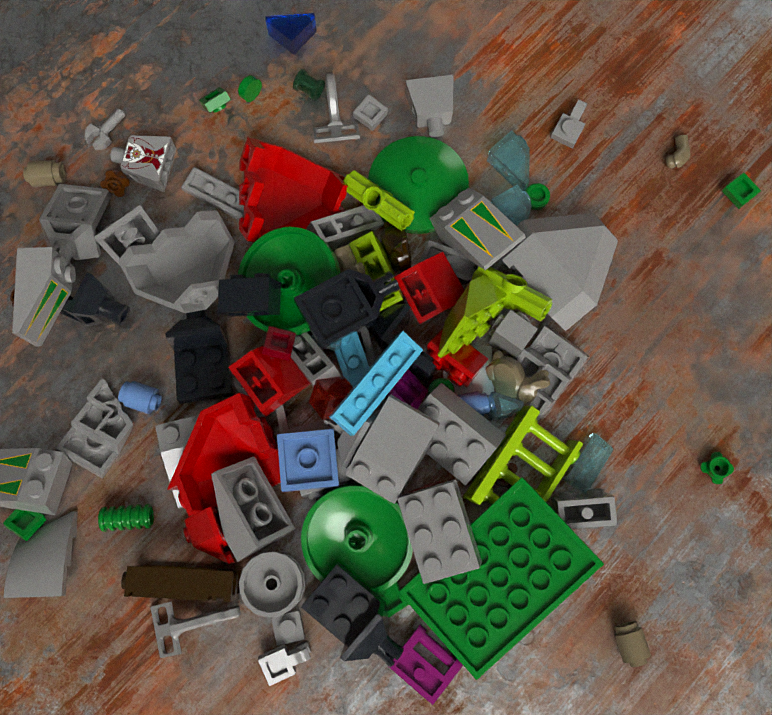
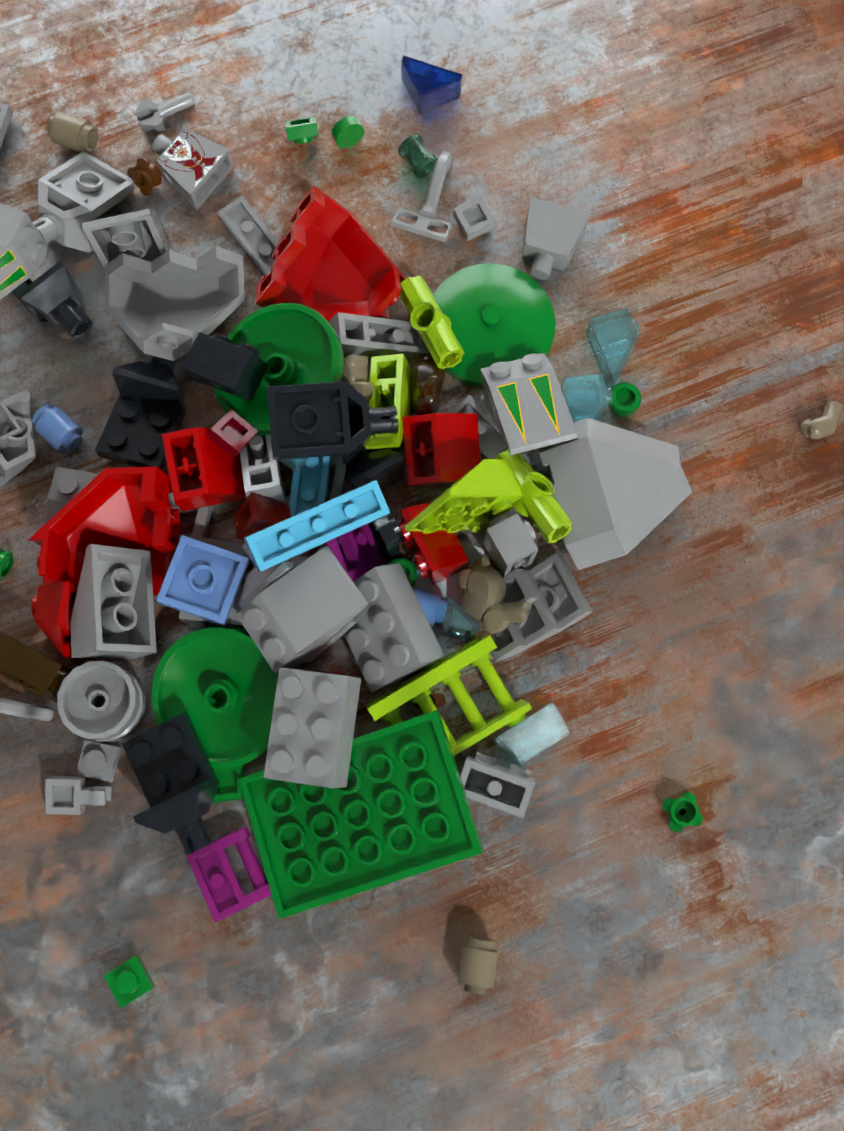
camera: 25 degrees right, 0 degrees up
light grey plate [551,99,588,149] -> none

